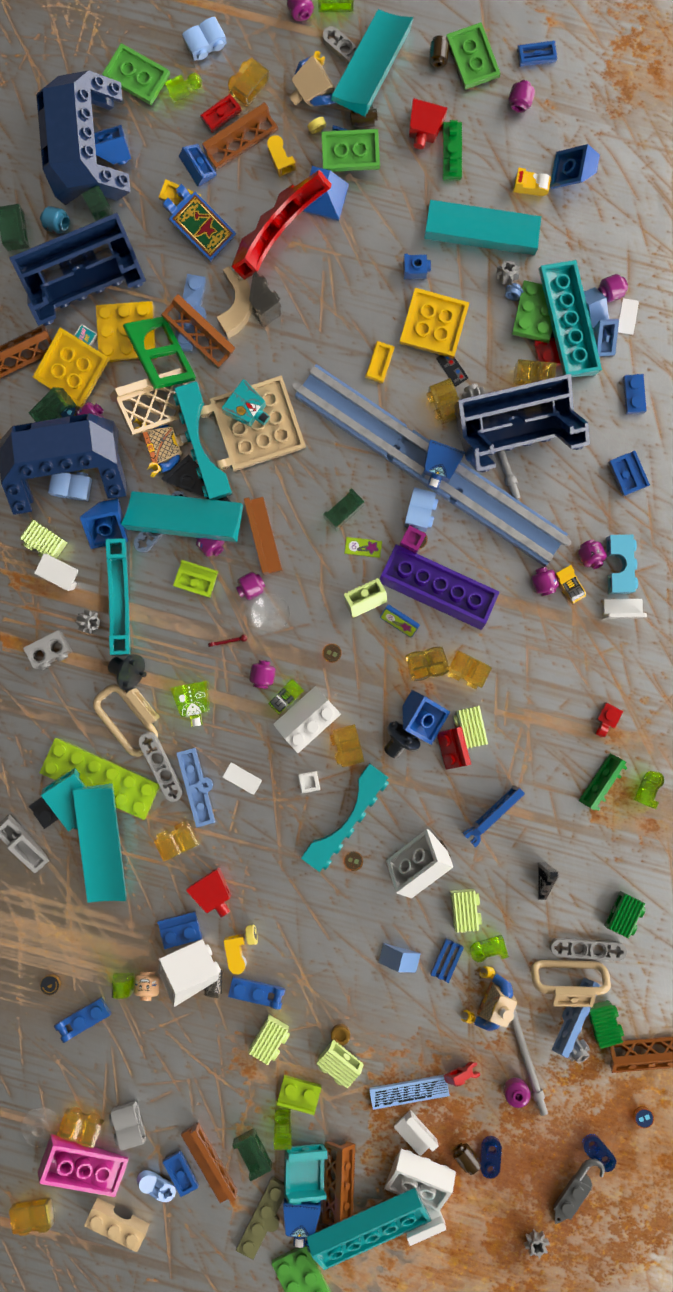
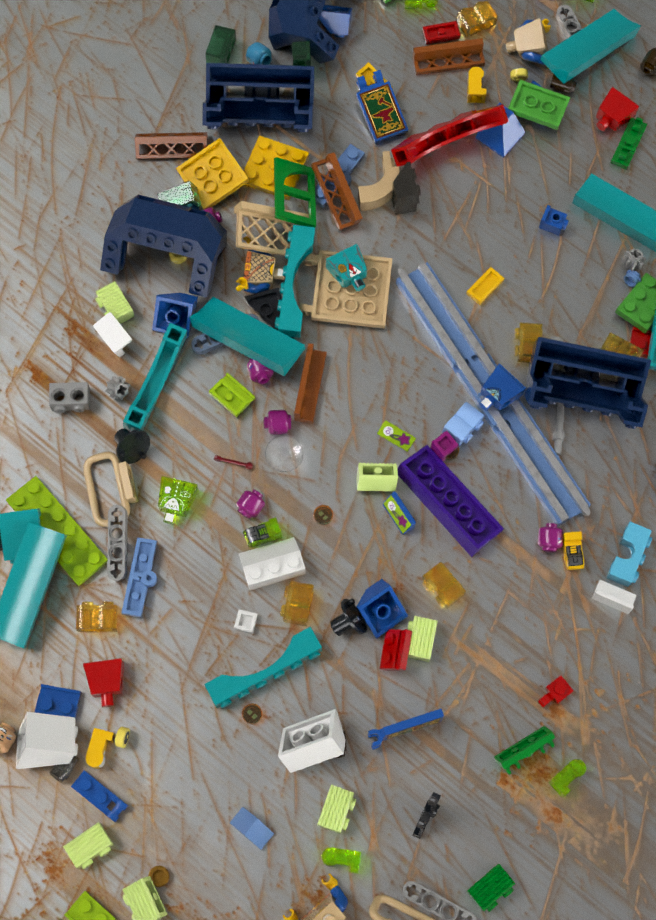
camera: 20 degrees right, 15 degrees down
light blue brick [48,472,92,502] -> none
tile [74,324,98,346] -> none
blue slope [179,144,217,186] -> none
white sticker [223,763,262,795] -> none
clear green panel [323,488,365,531] -> none
yellow plate [399,288,470,359] -> none
clear yellow brick [405,646,449,681] -> none
blue tile [430,938,464,983] -> none
black sticker [436,355,469,387] -> none
magenta head [578,540,607,569] -> none

